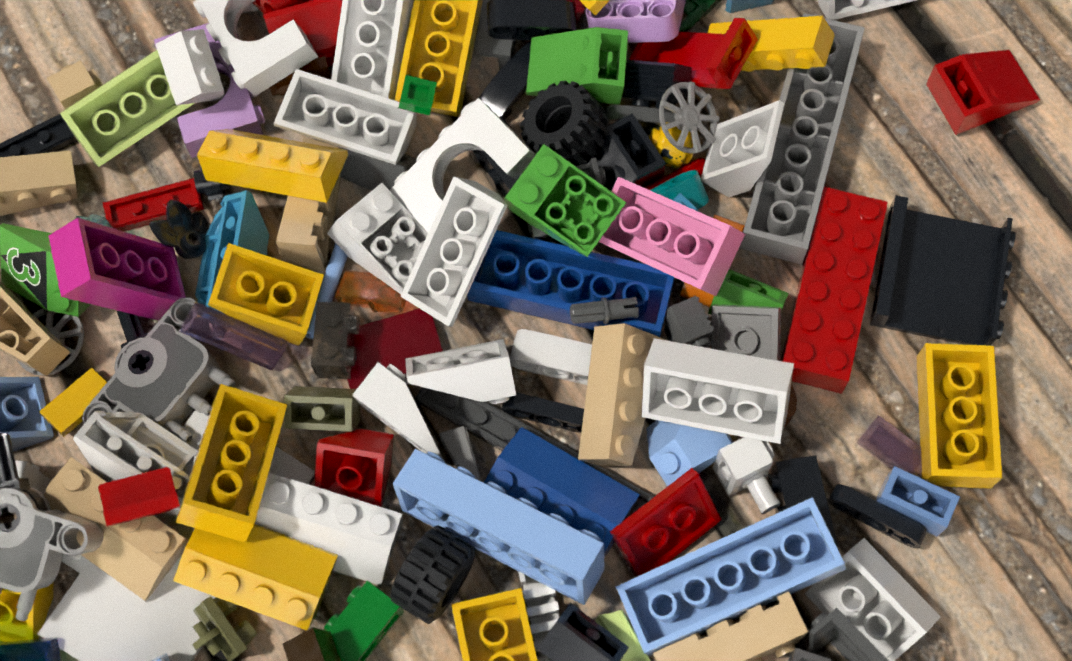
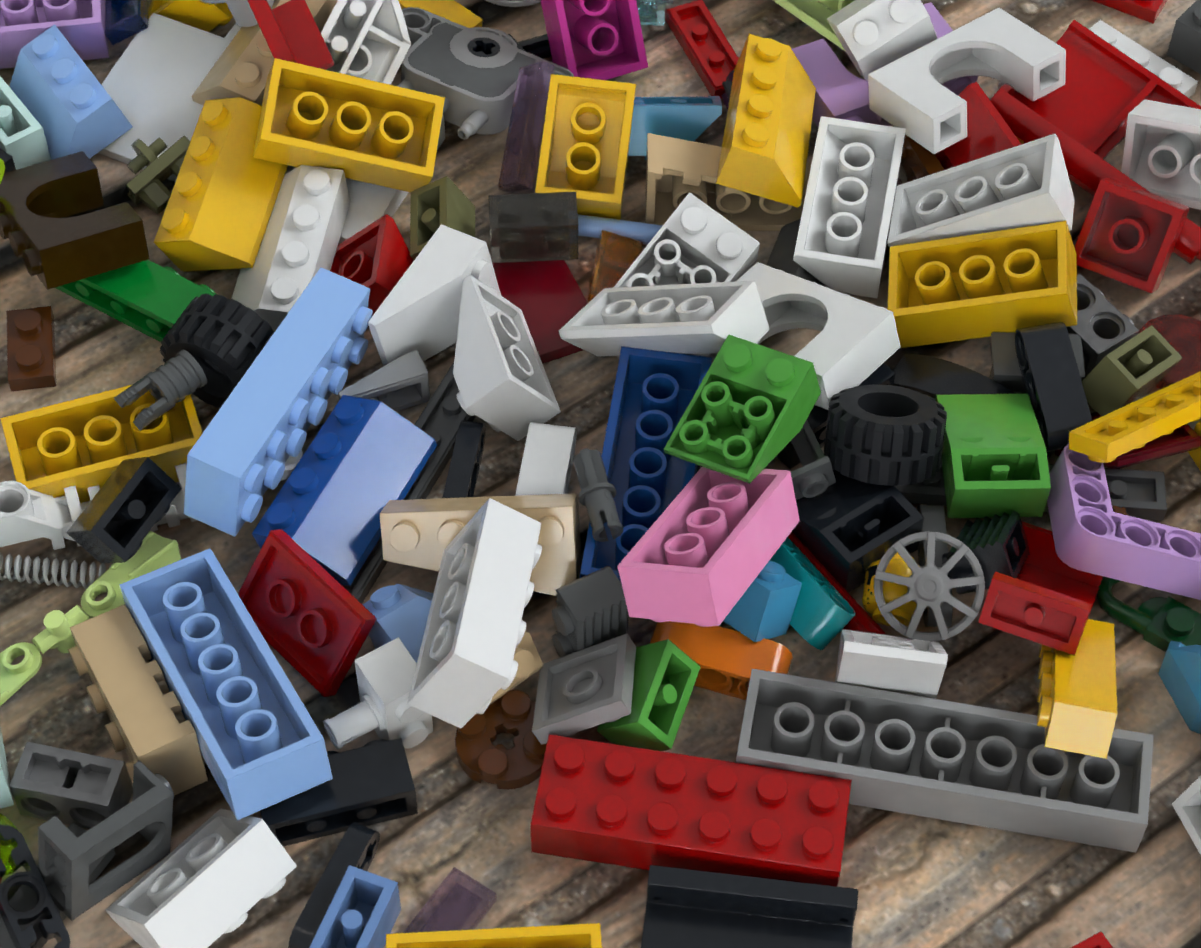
camera: 80 degrees right, 15 degrees down
black plate [149,200,209,259] -> none
green plate [398,75,437,116] -> none
none -> dark grey hinge [114,350,207,431]

